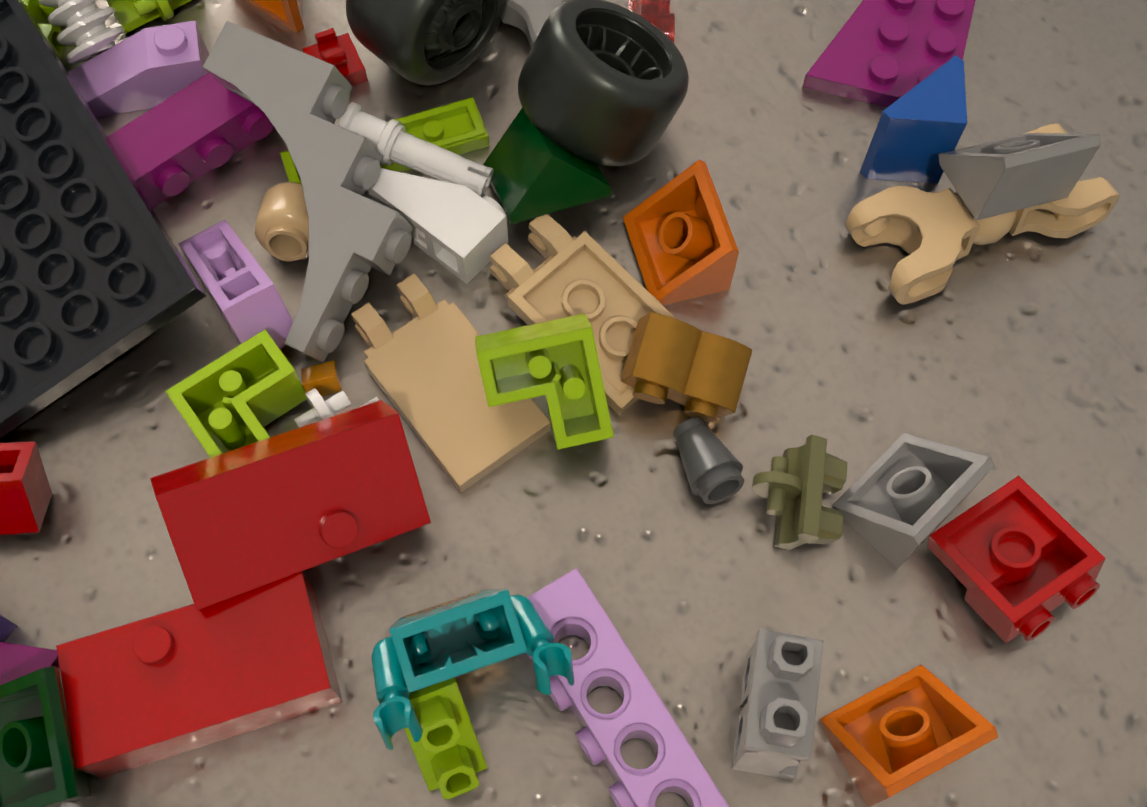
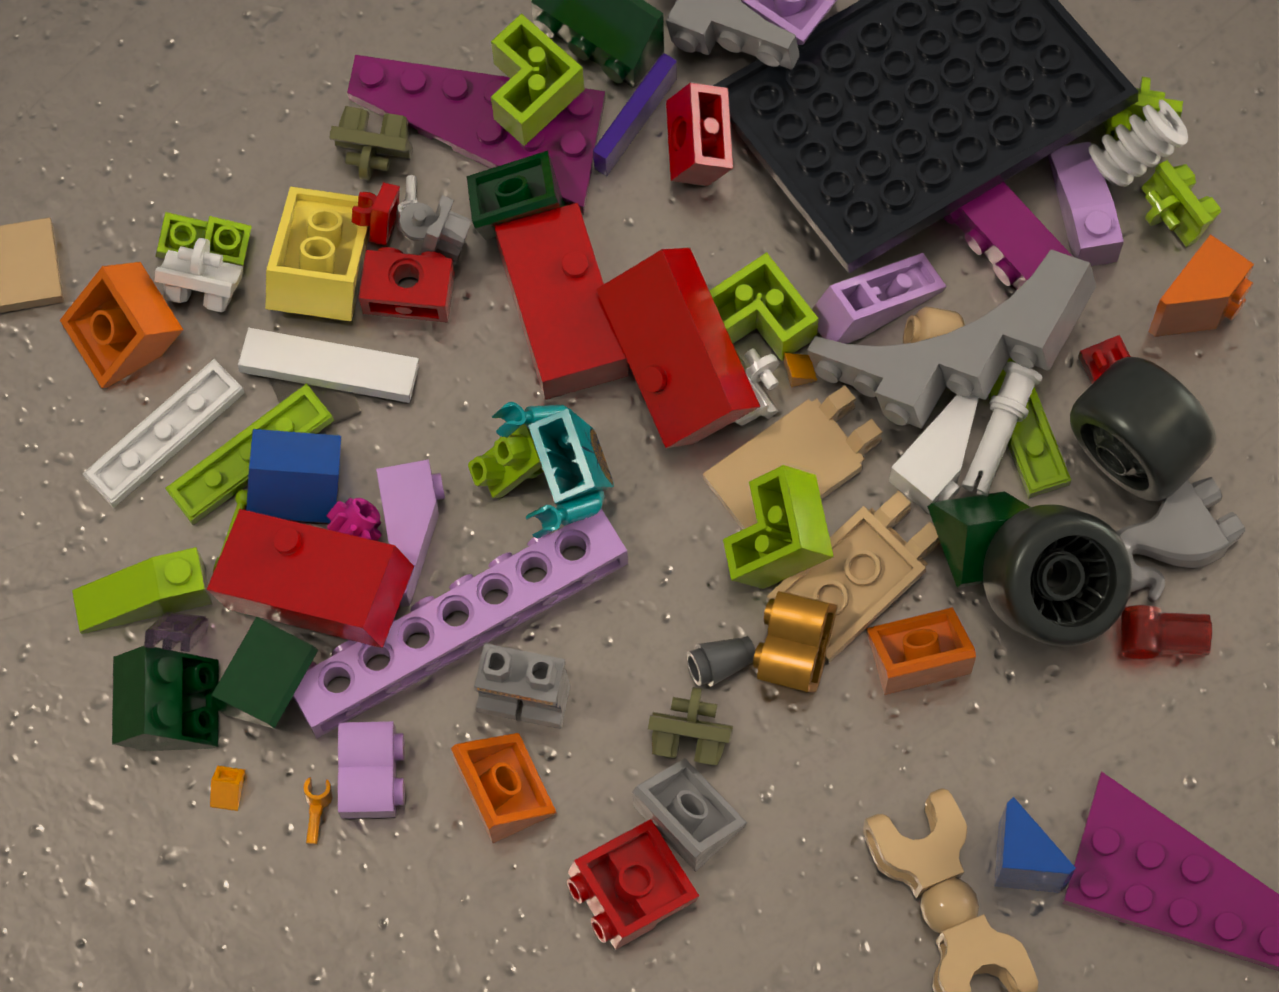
camera: 95 degrees right, 5 degrees up
light grey slope [938,133,1101,221] -> none

